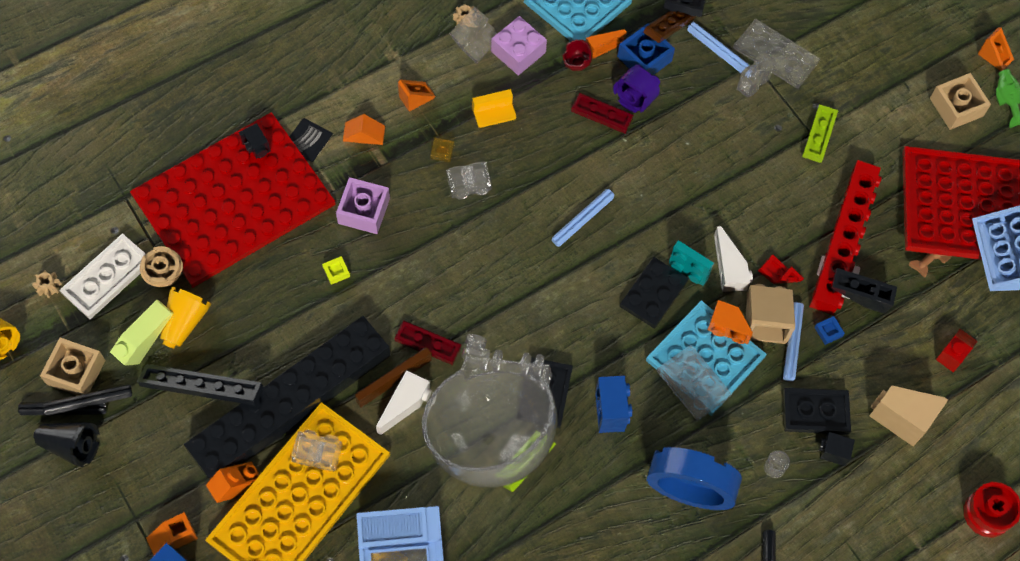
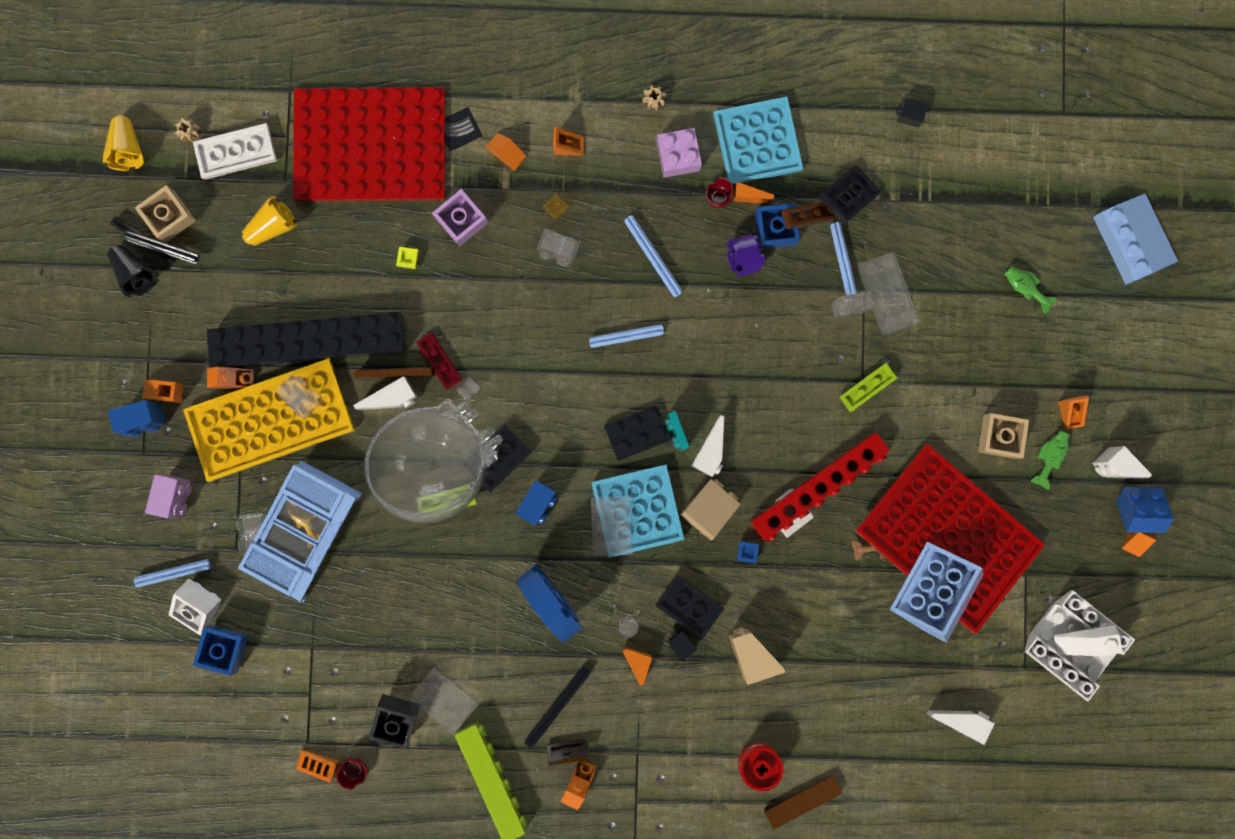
camera: 35 degrees right, 20 degrees up
yellowish green slope [110,300,174,366] -> none
black plate [137,364,264,406] -> none
tan cone [140,246,183,288] -> none
black brick [239,123,271,159] -> none
clear slope [450,7,499,64] -> none
yellow panel [472,89,516,128] -> none
dark red tile [571,93,634,134] -> none
orange slope [708,300,753,344] -> none
red slope [758,255,804,284] -> none
light blue axle [783,302,804,382] -> none
black slope [831,268,897,314] -> none
red slope [936,329,978,372] -> none
none -> orange slope [622,647,652,686]
none -> light blue axle [625,215,682,297]

